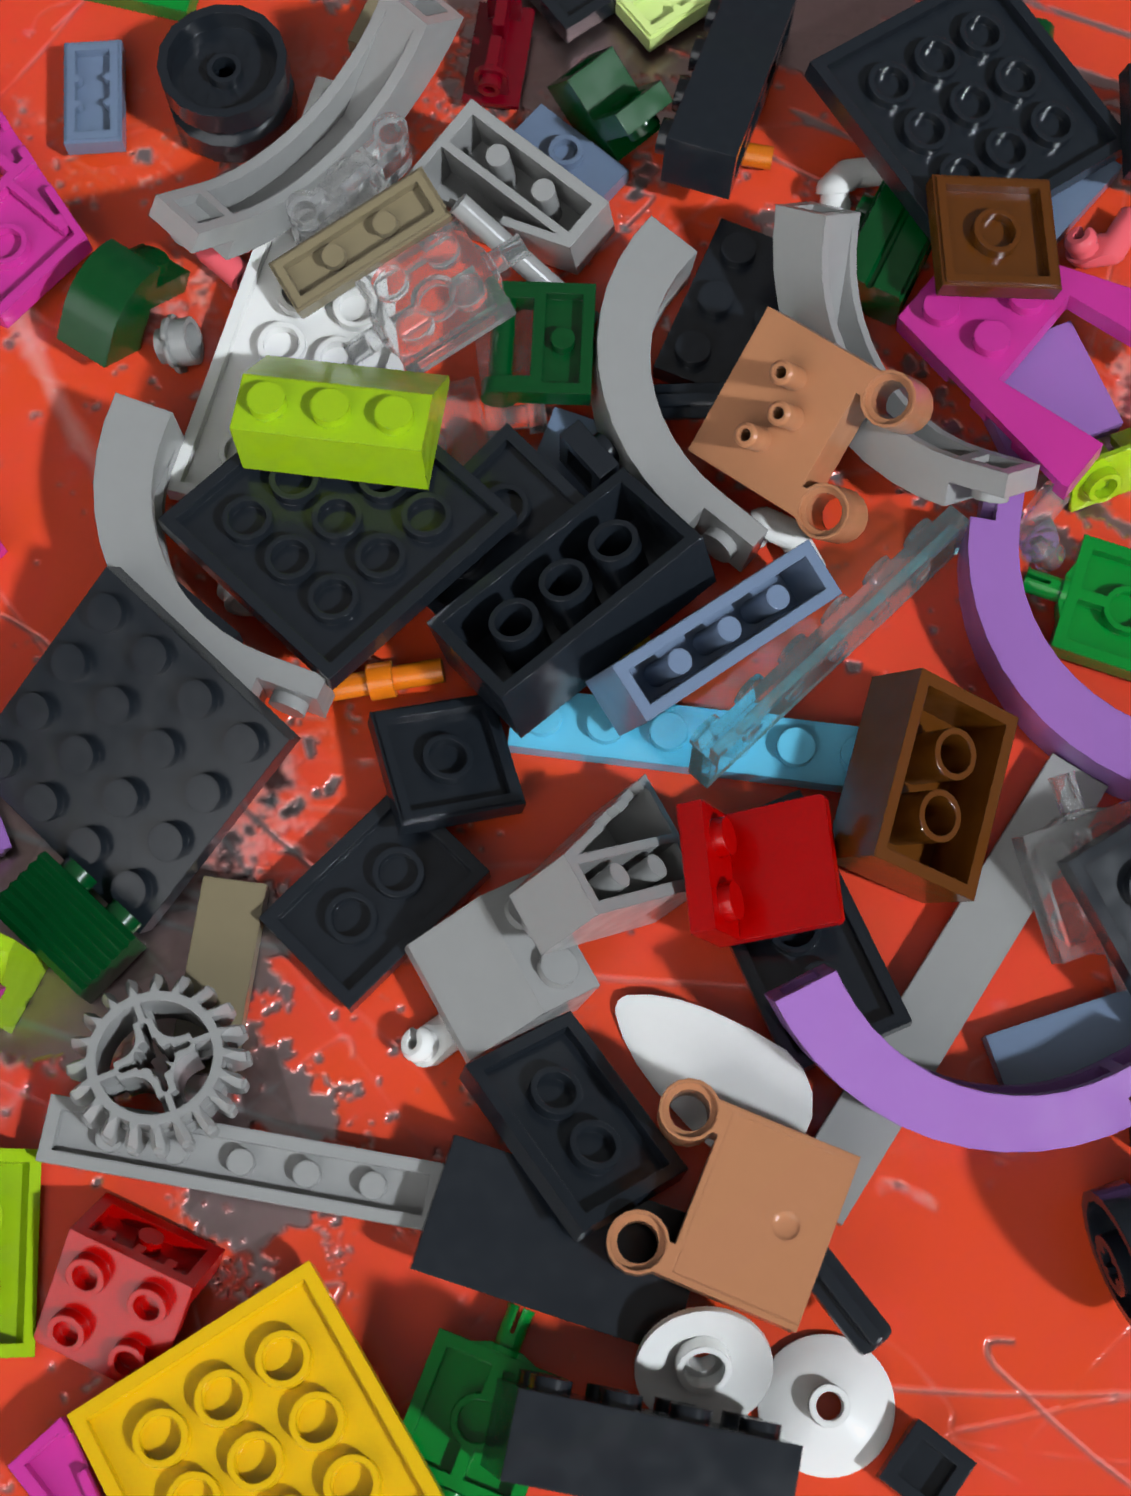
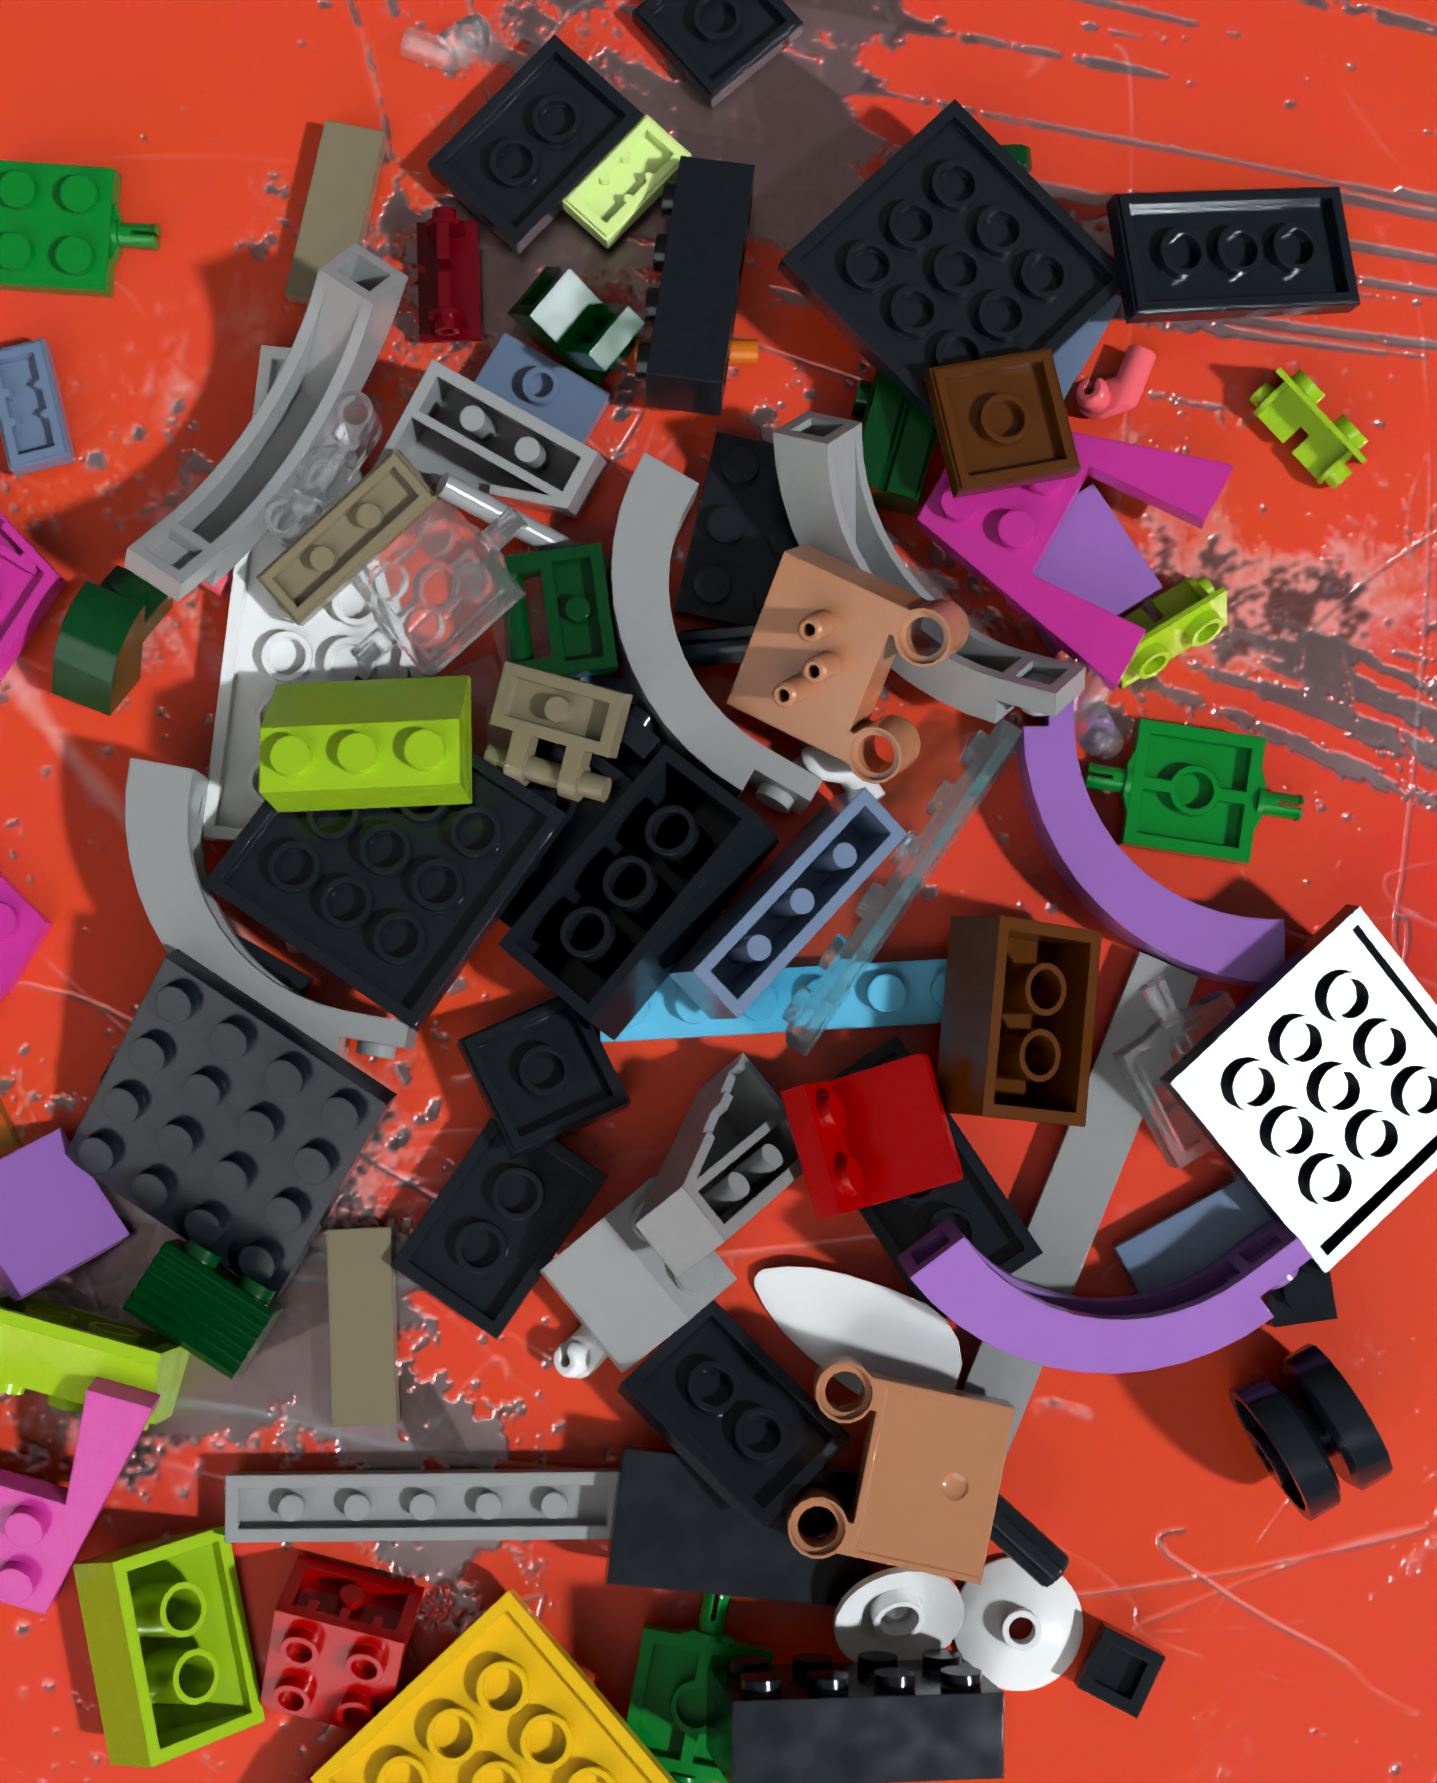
camera: 10 degrees left, 10 degrees up
light grey gear [66,973,253,1158] -> none
light grey plate [153,314,204,374] -> none
black wheel [157,4,298,163] -> none
orange bar [333,658,445,702] -> none
white arm [816,157,883,210] -> none
none -> dark tan plate [483,661,633,803]

